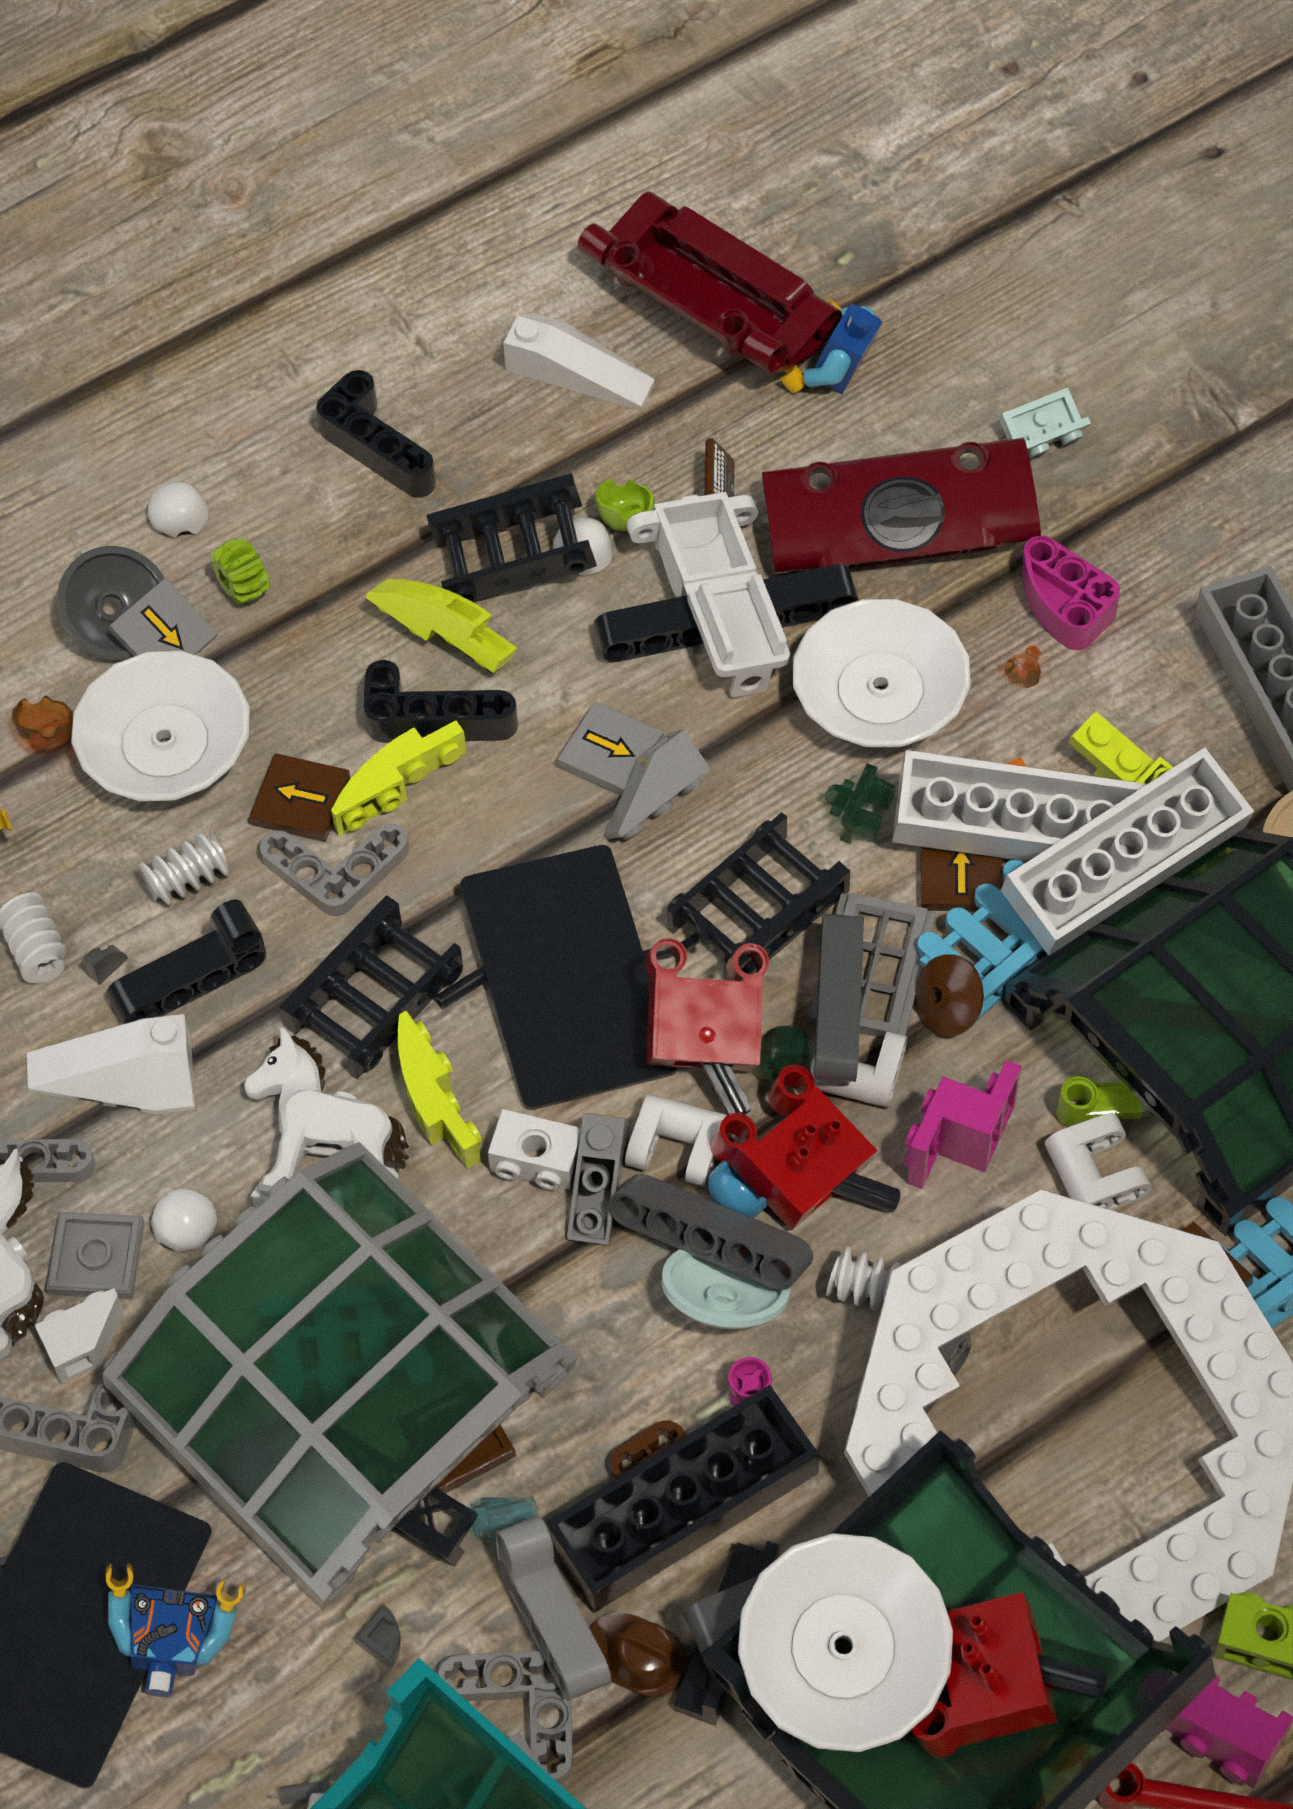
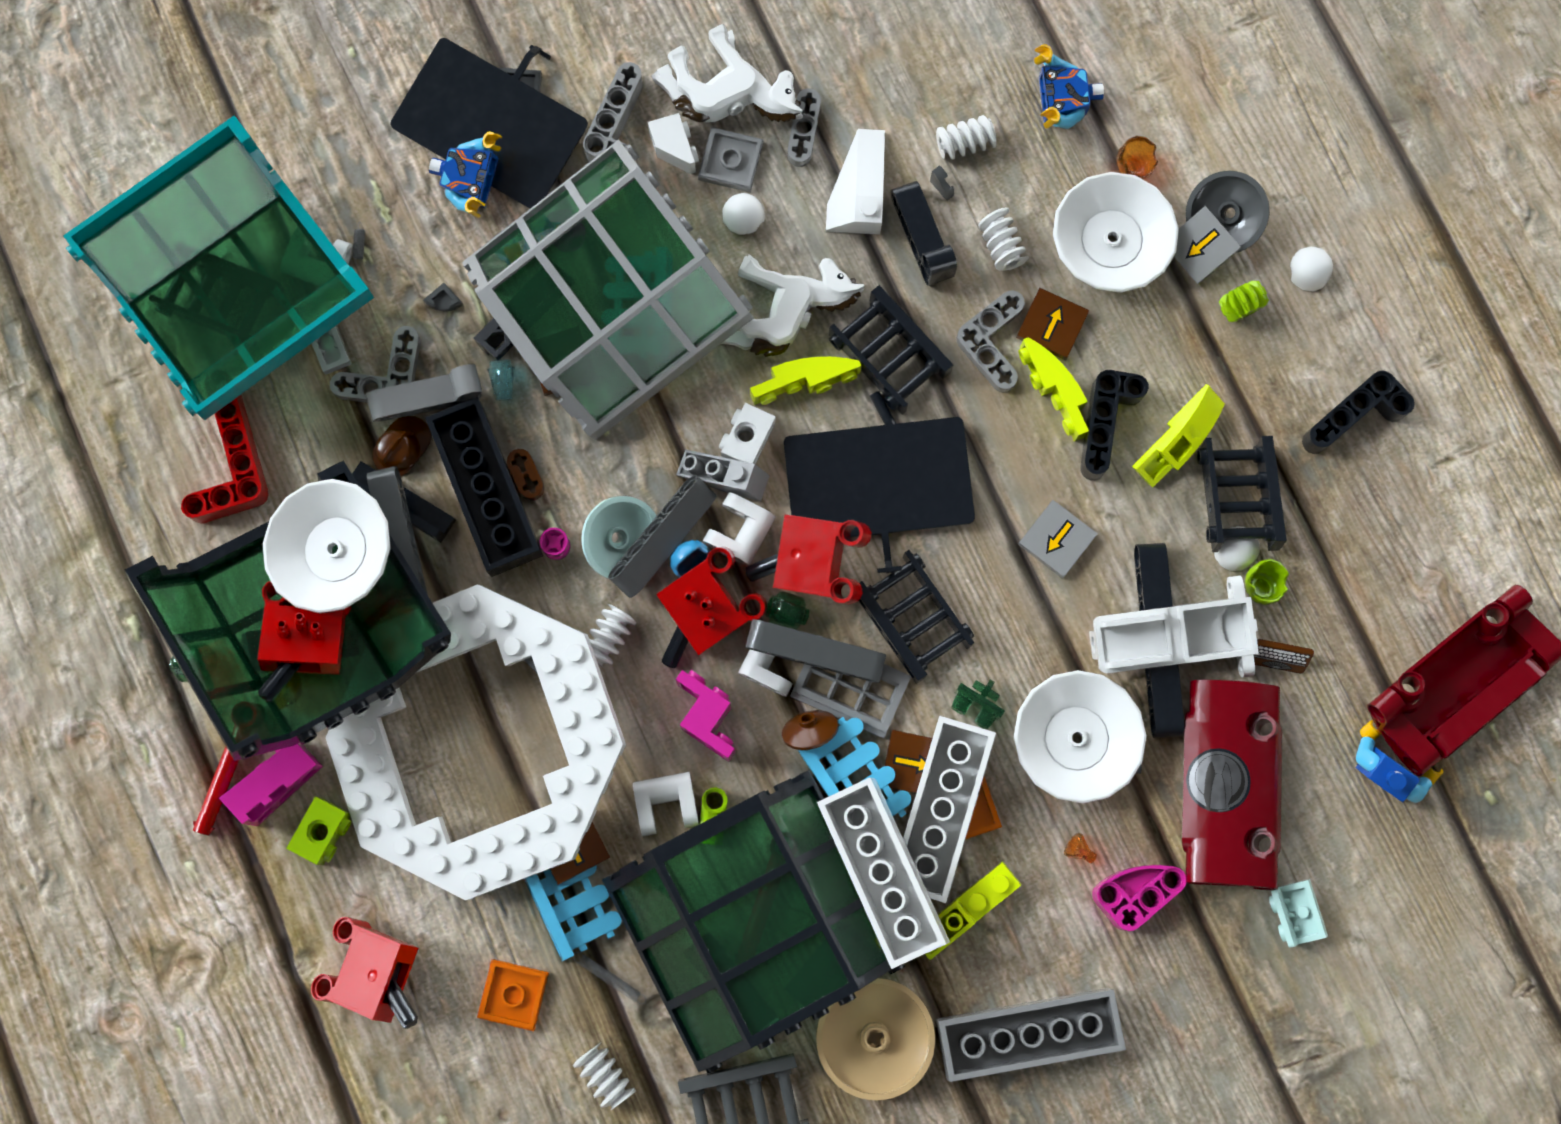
camera: 95 degrees right, 20 degrees up
white wedge [503,313,655,411] -> none
light grey slope [604,729,710,840] -> none

